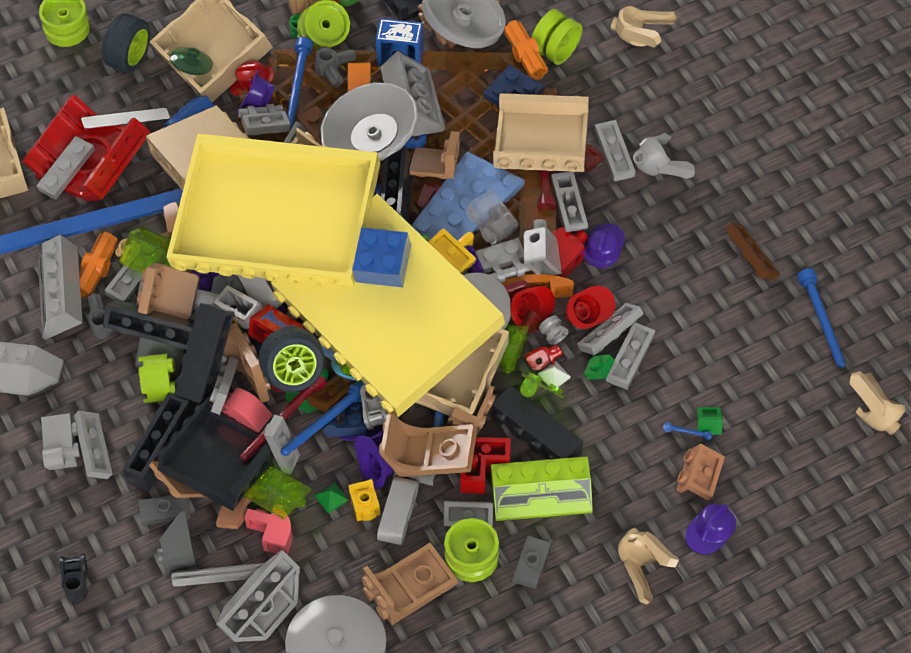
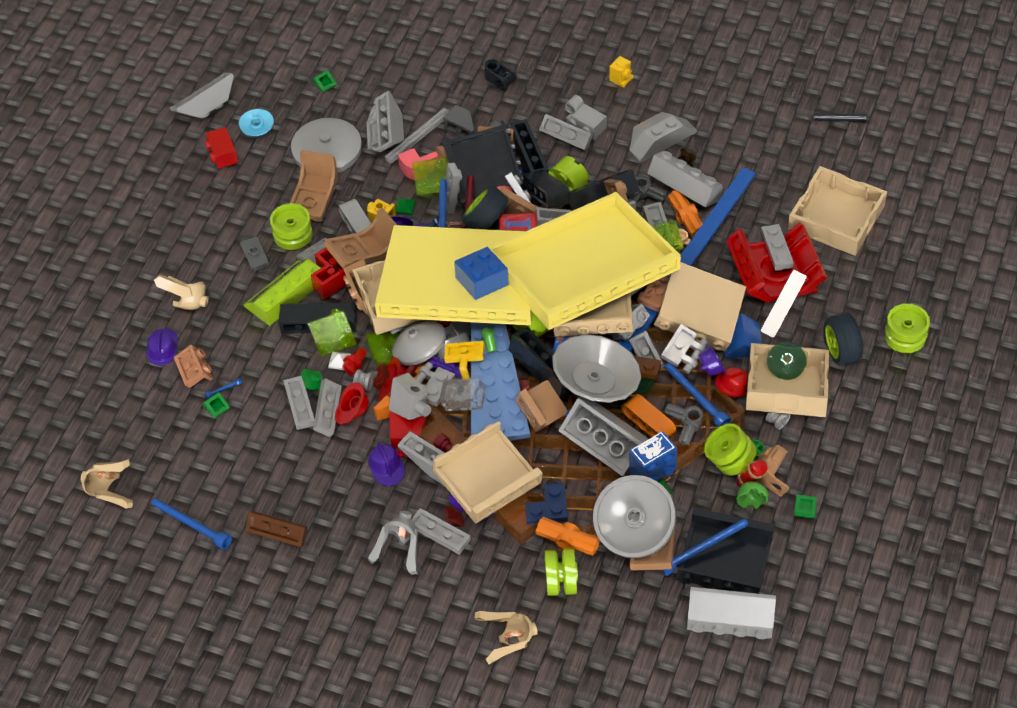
camera: 140 degrees right, 5 degrees down
none -> dark brown plate [678,147,696,167]

